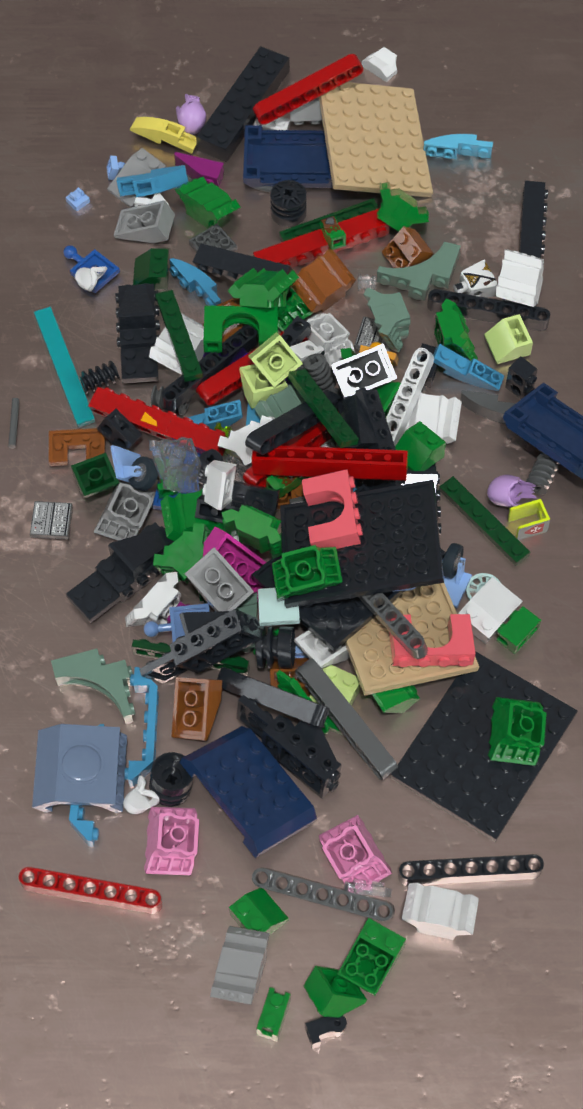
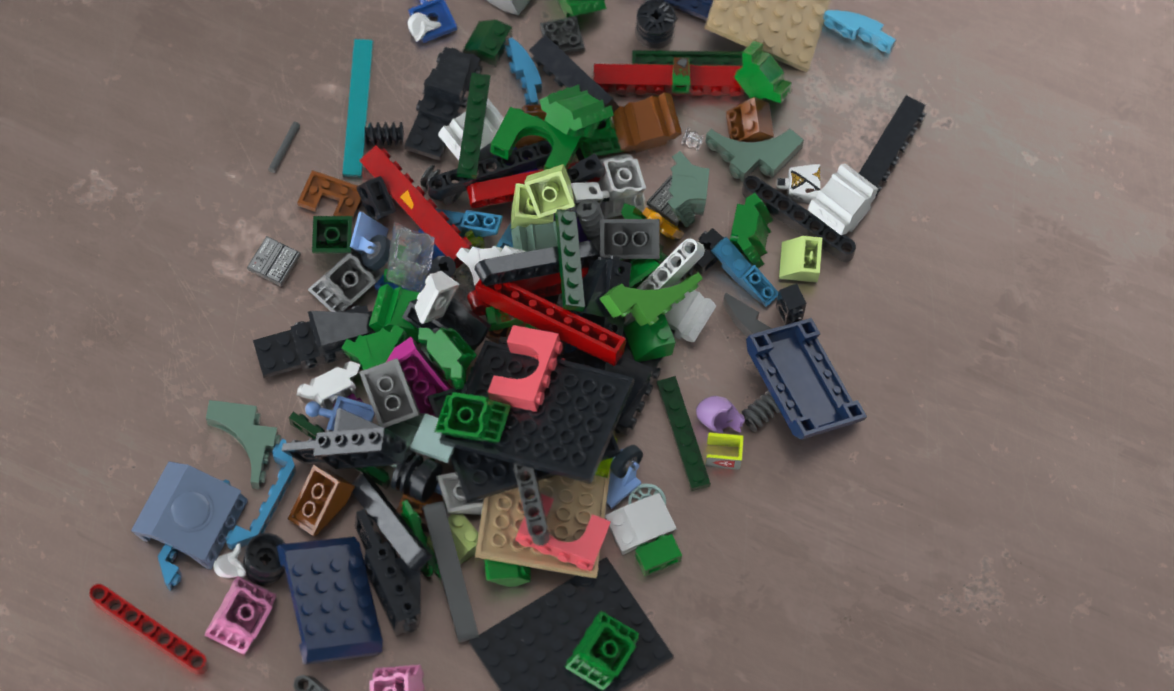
camera: 20 degrees right, 5 degrees up
none -> bright green arch [600,272,703,326]

